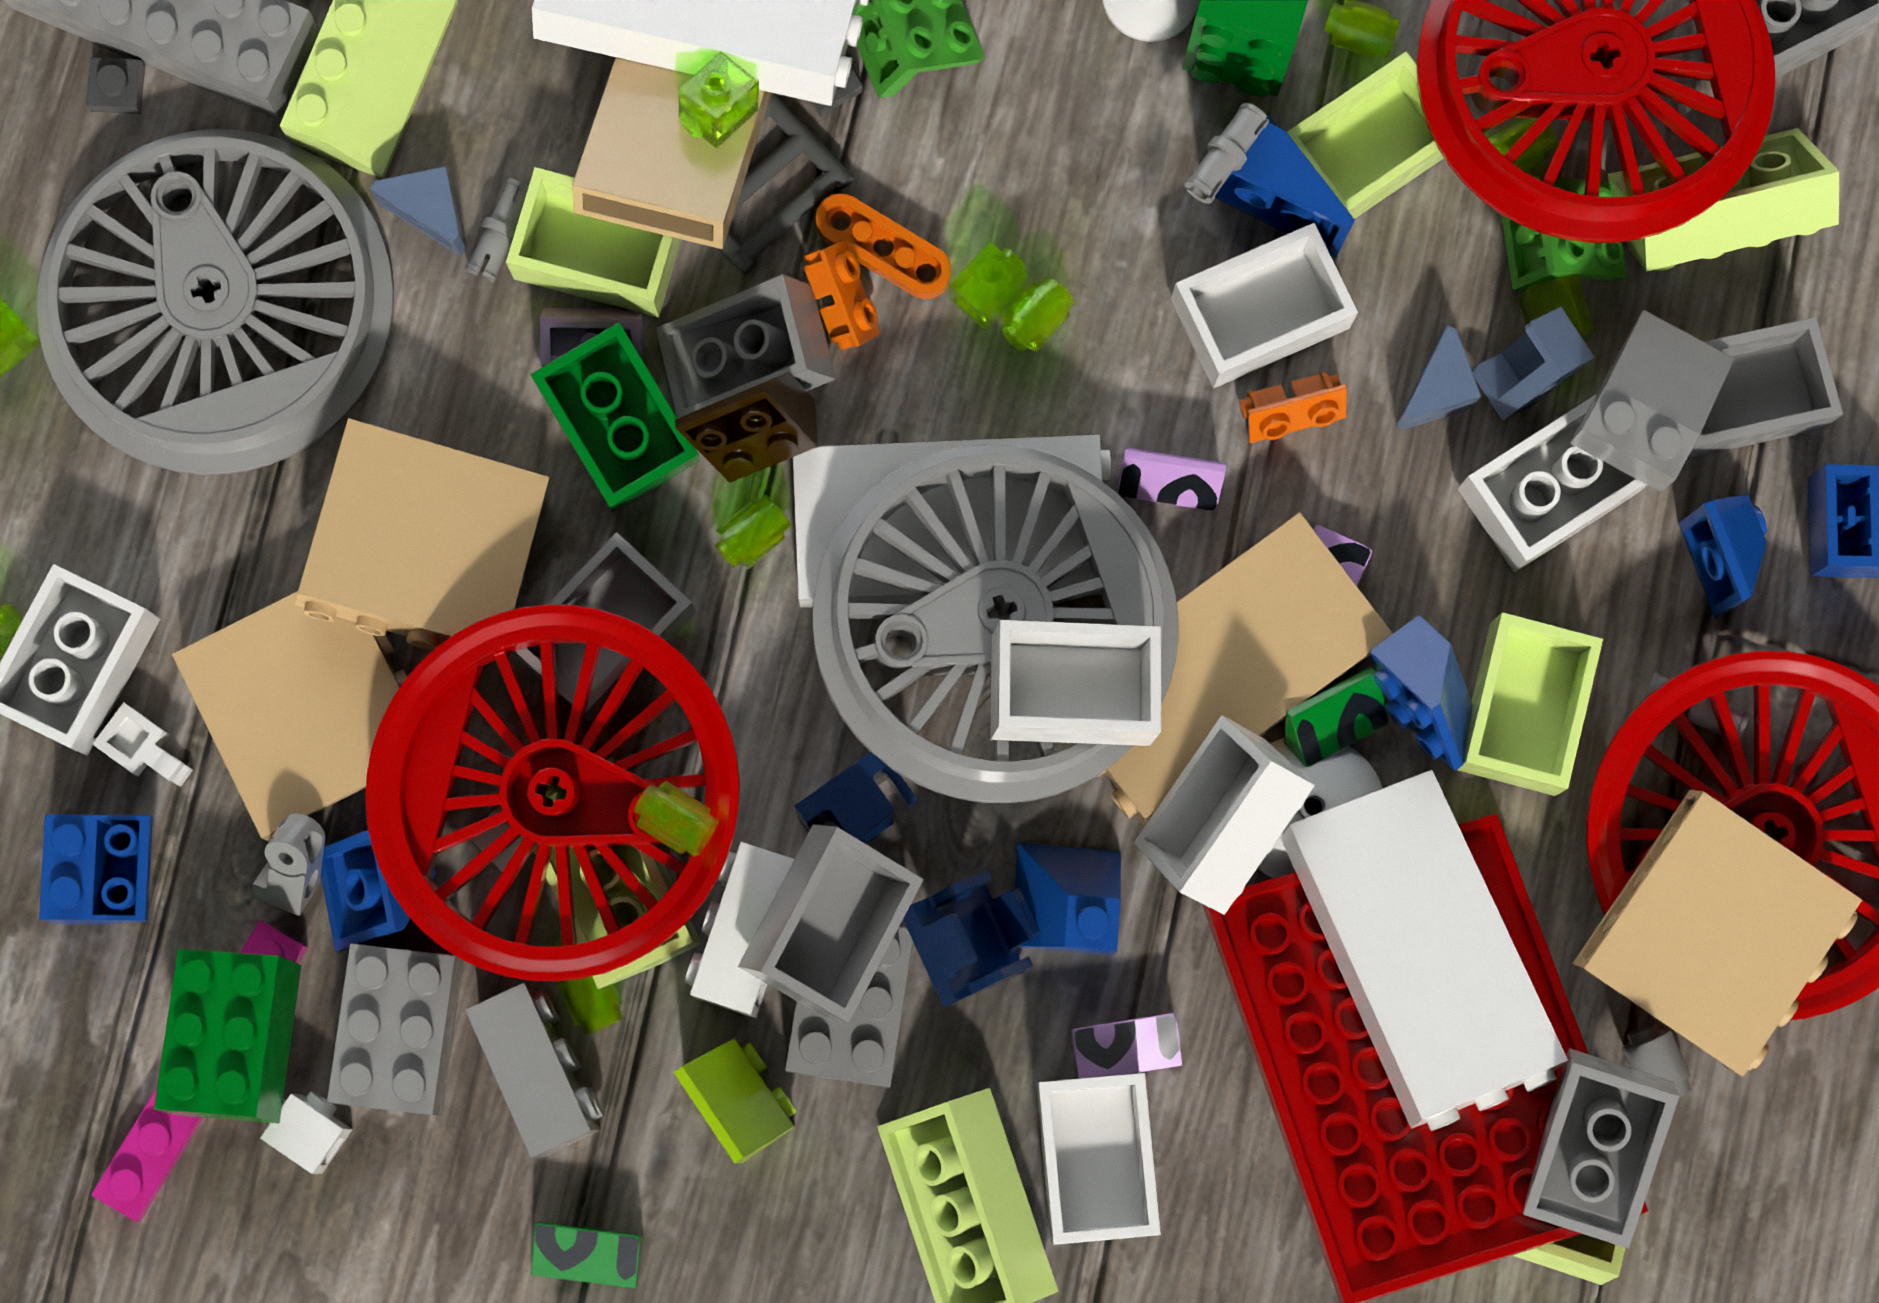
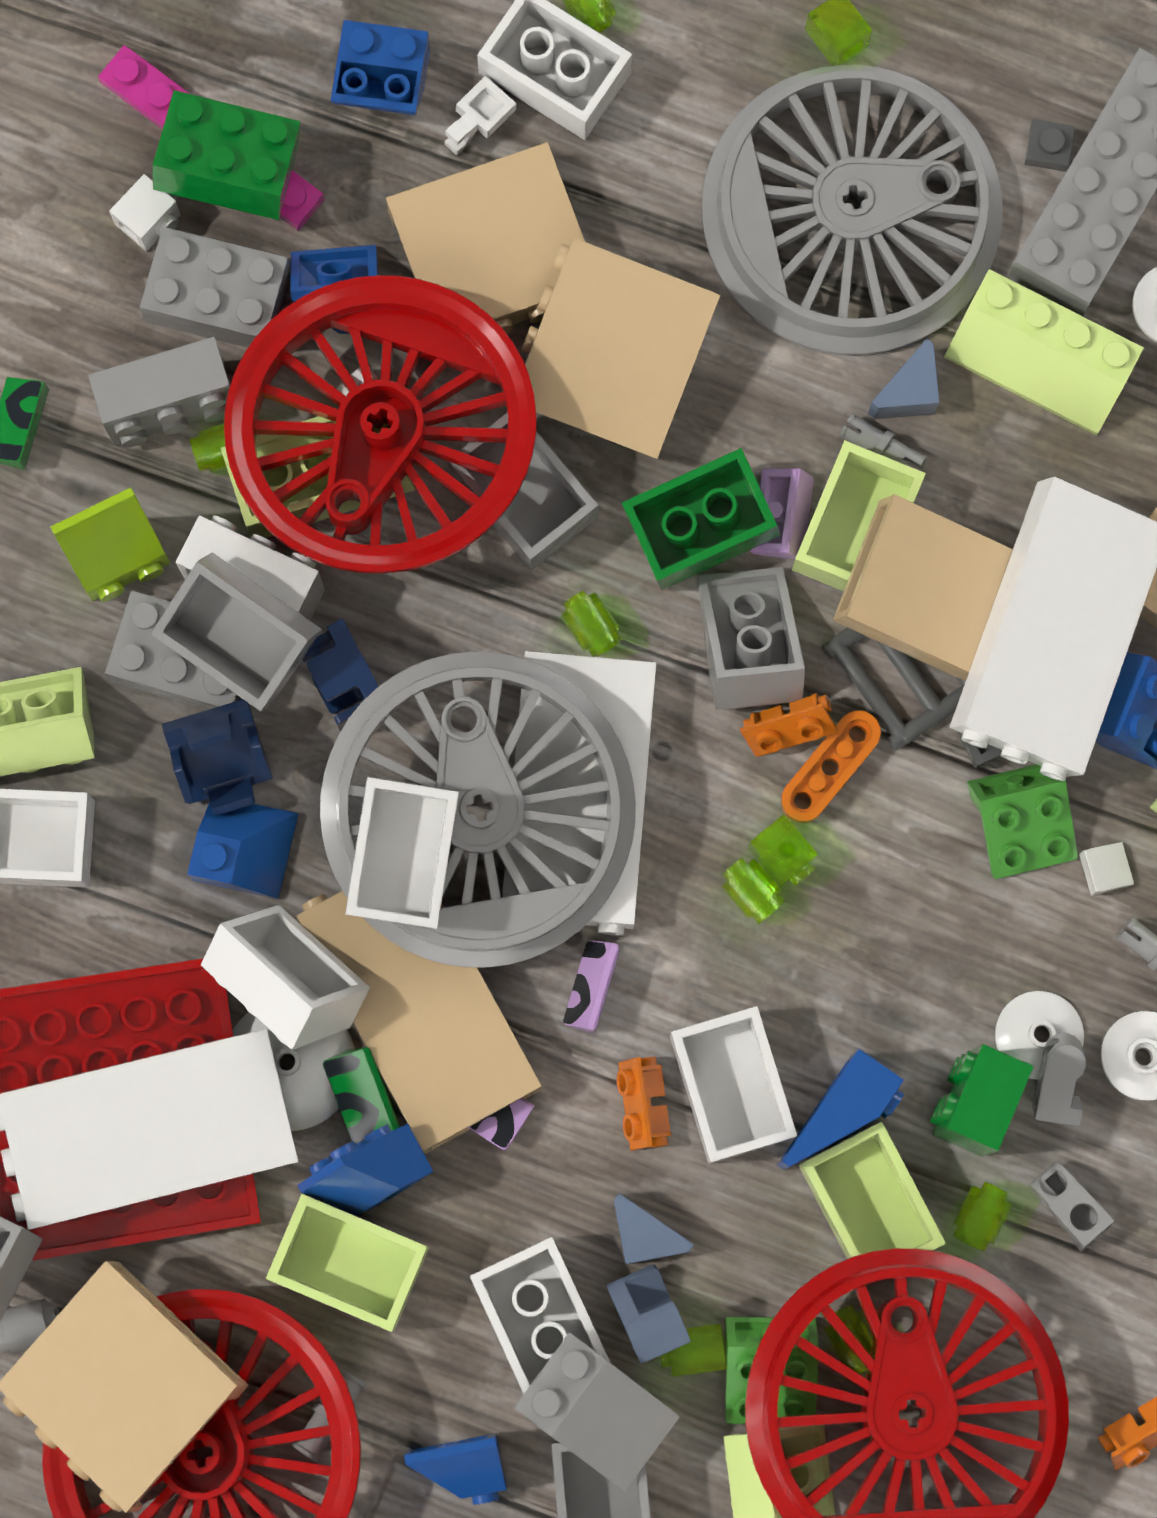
camera: 100 degrees right, 0 degrees up
light grey leg [251,813,325,916] -> none
clear neon green brick [634,781,719,857] -> none
dark brown slope [675,372,818,483] -> none
clear neon green brick [679,52,759,148] -> none
slope [1070,1013,1182,1079] -> none
light grey pin [1184,103,1269,204] -> none

